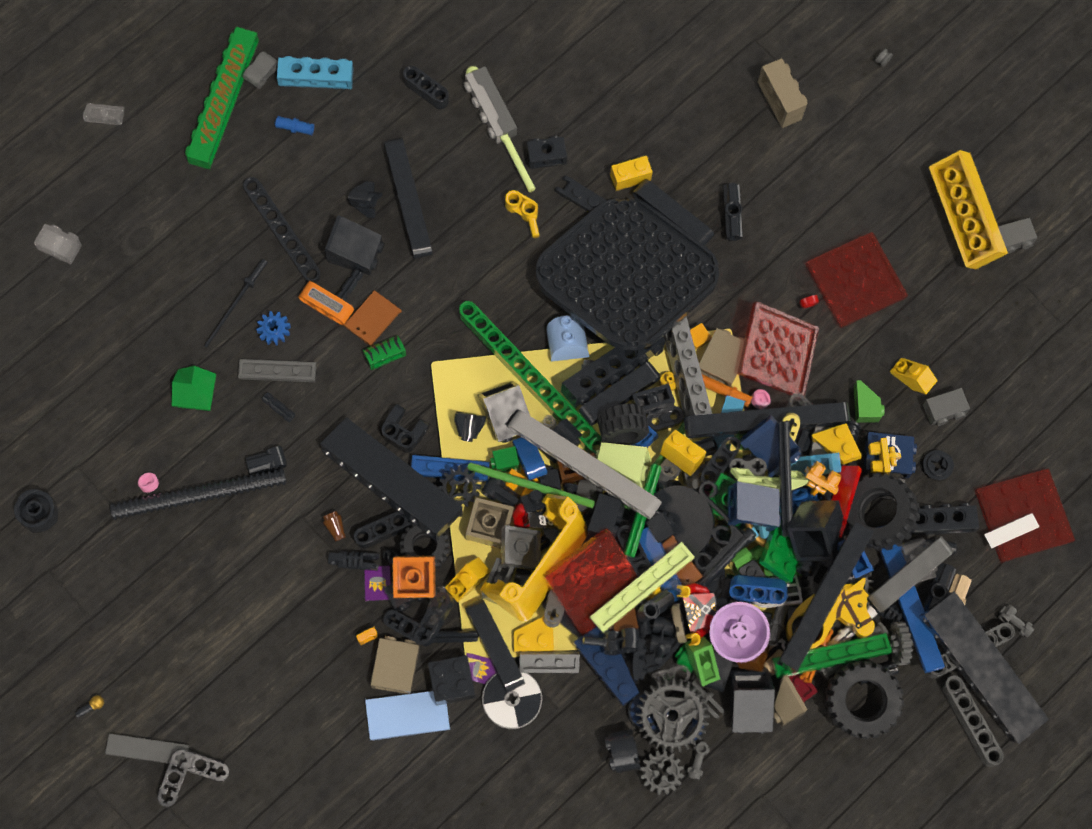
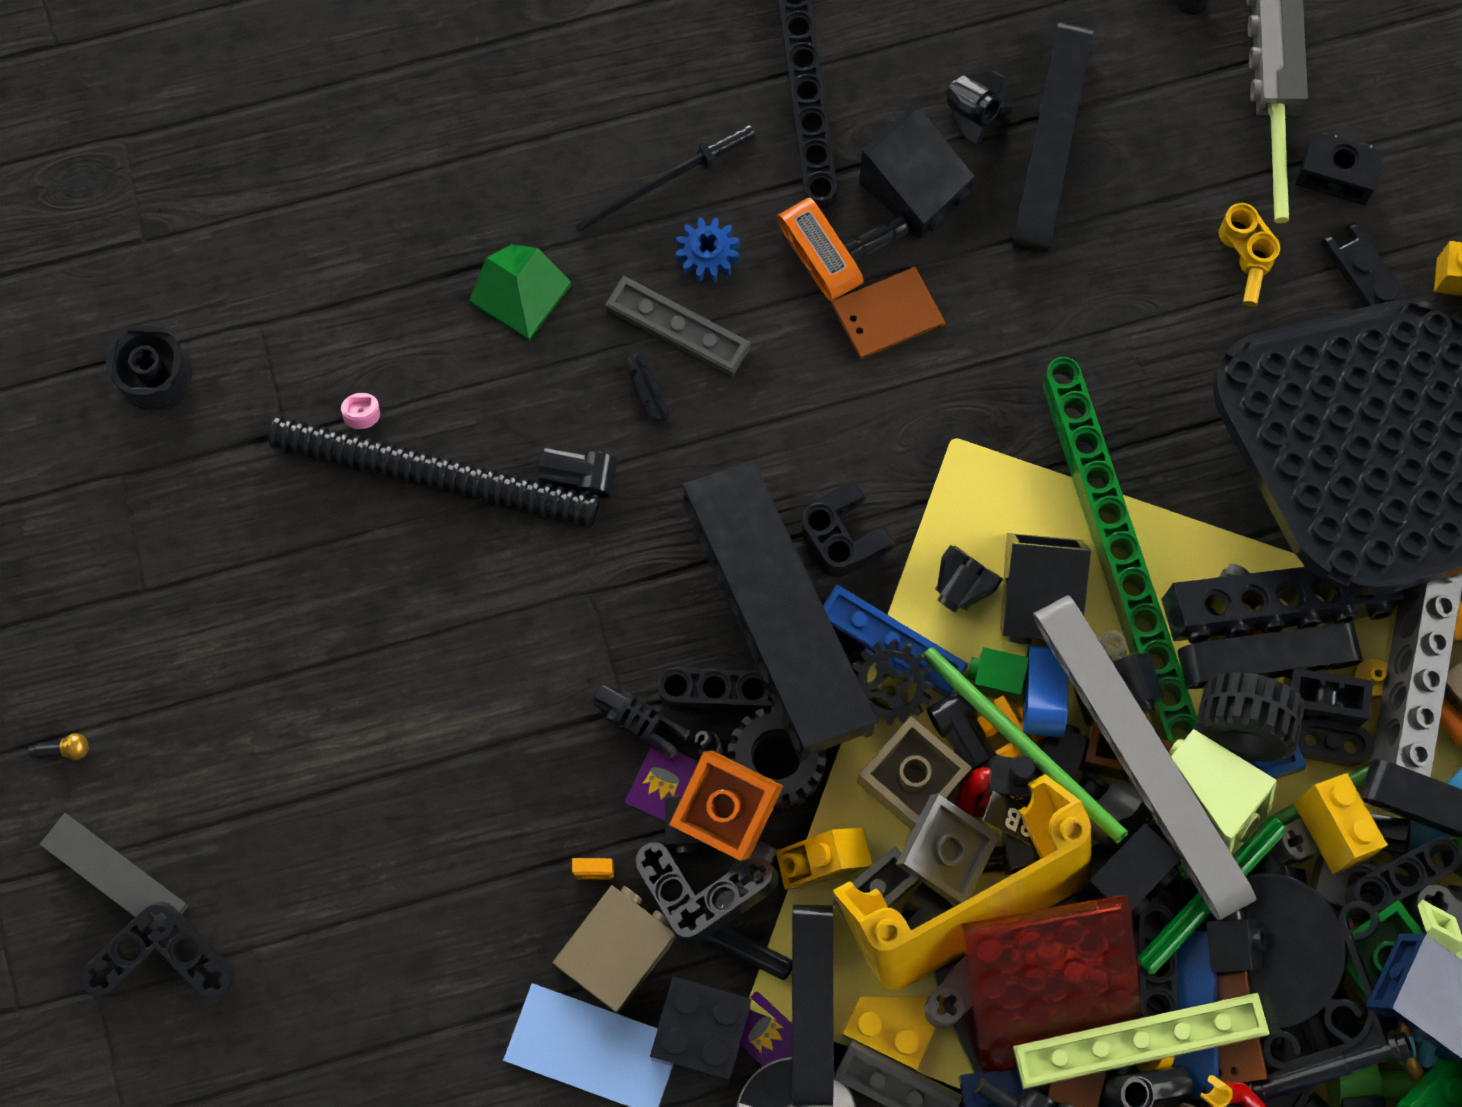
camera: 35 degrees right, 0 degrees up
reddish brown cone [323,511,346,542] -> none
green brick [362,335,406,370] -> none
light blue brick [546,315,589,362] -> none

